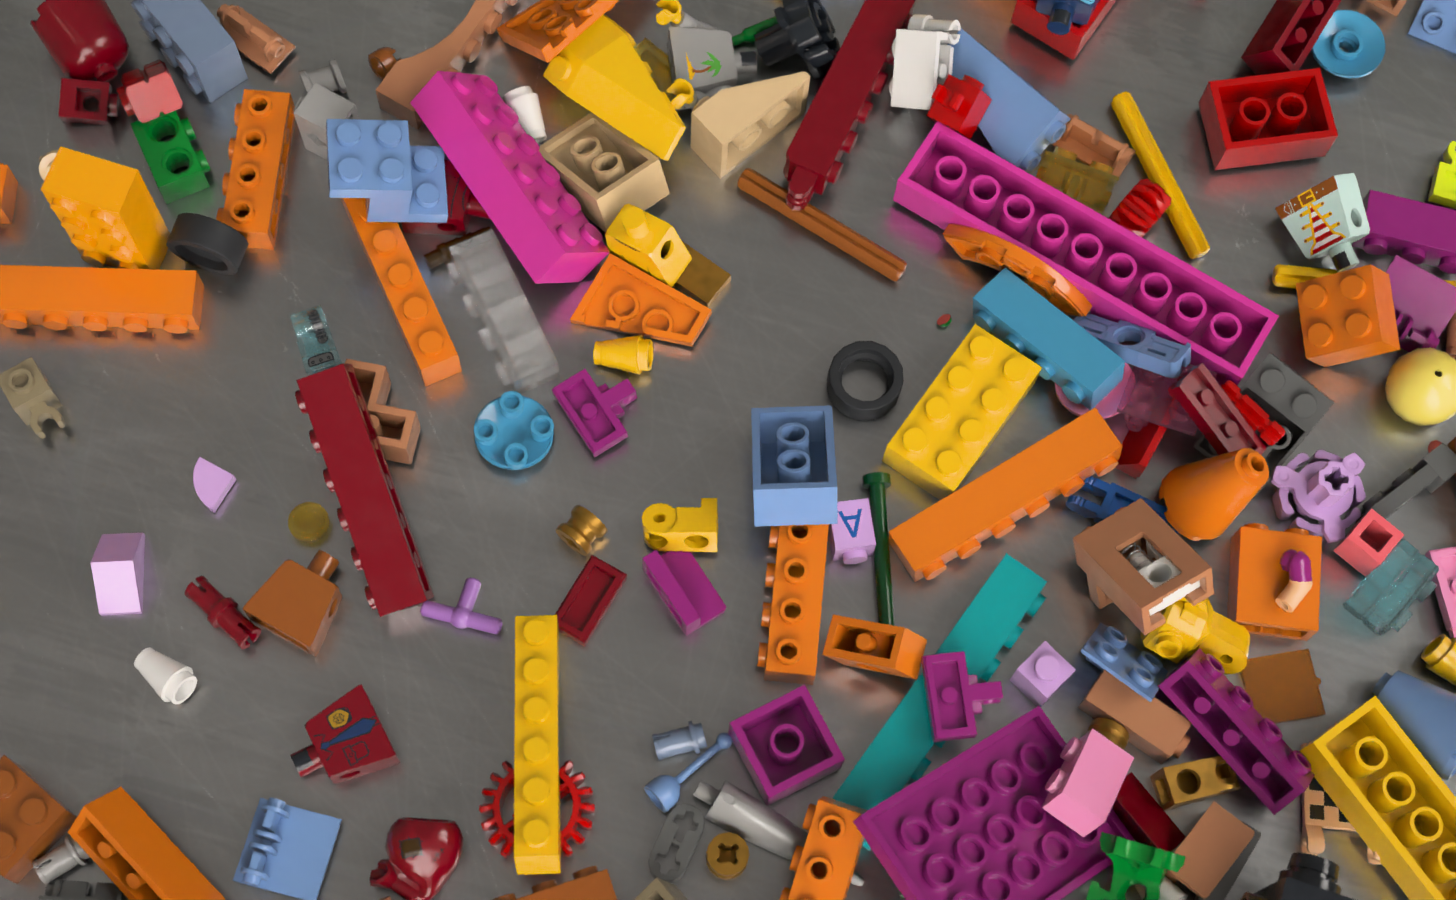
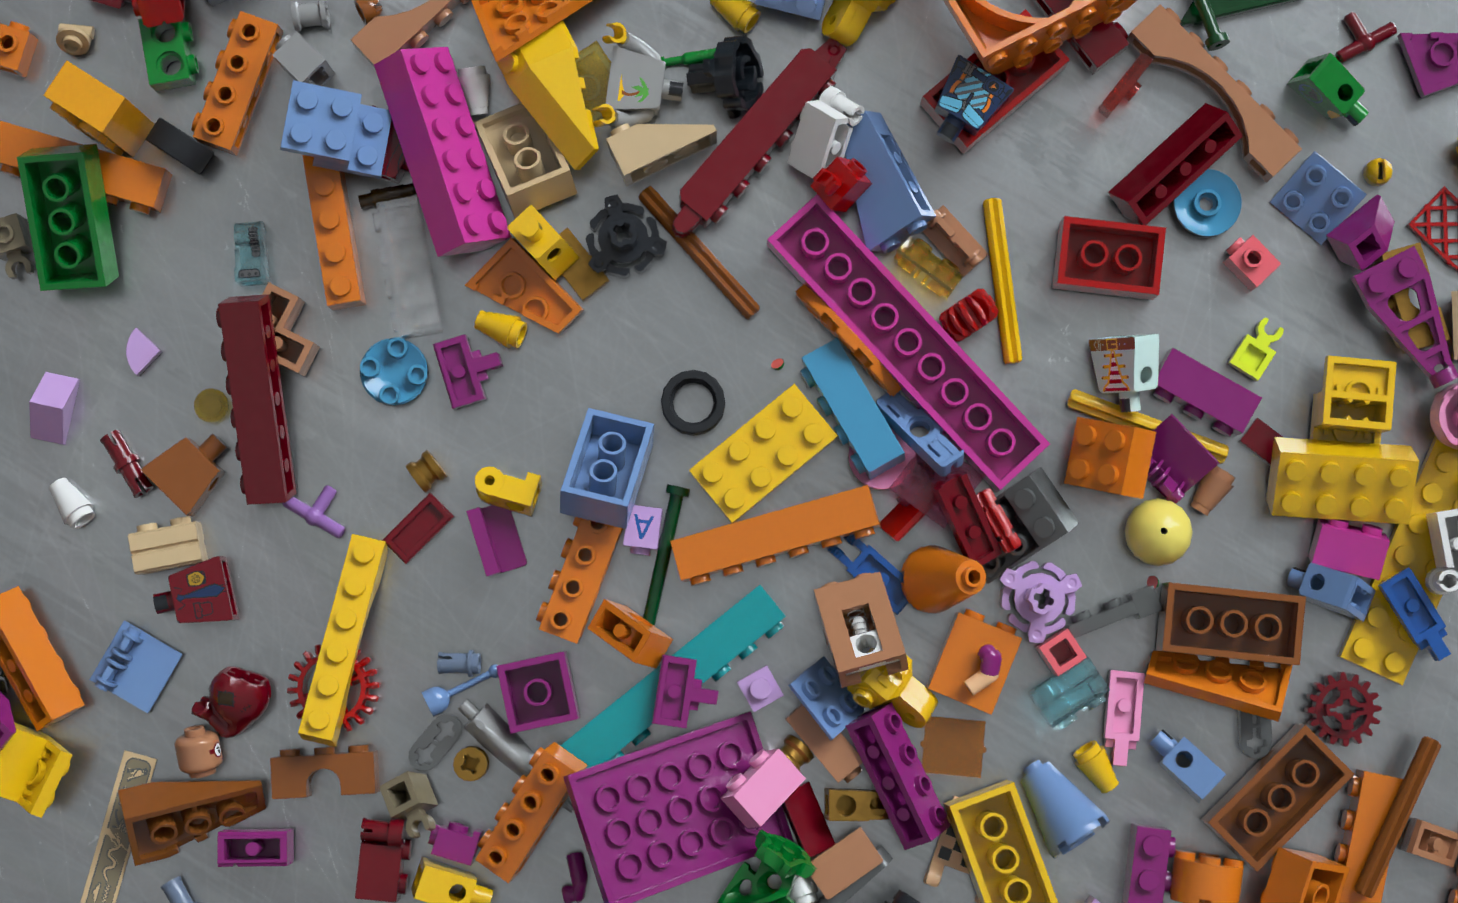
camera: 20 degrees right, 15 degrees up
none -> green brick [17,144,119,291]
none -> tan brick [128,516,208,575]
none -> black piece [586,194,667,279]
none -> coral brick [1223,235,1281,291]

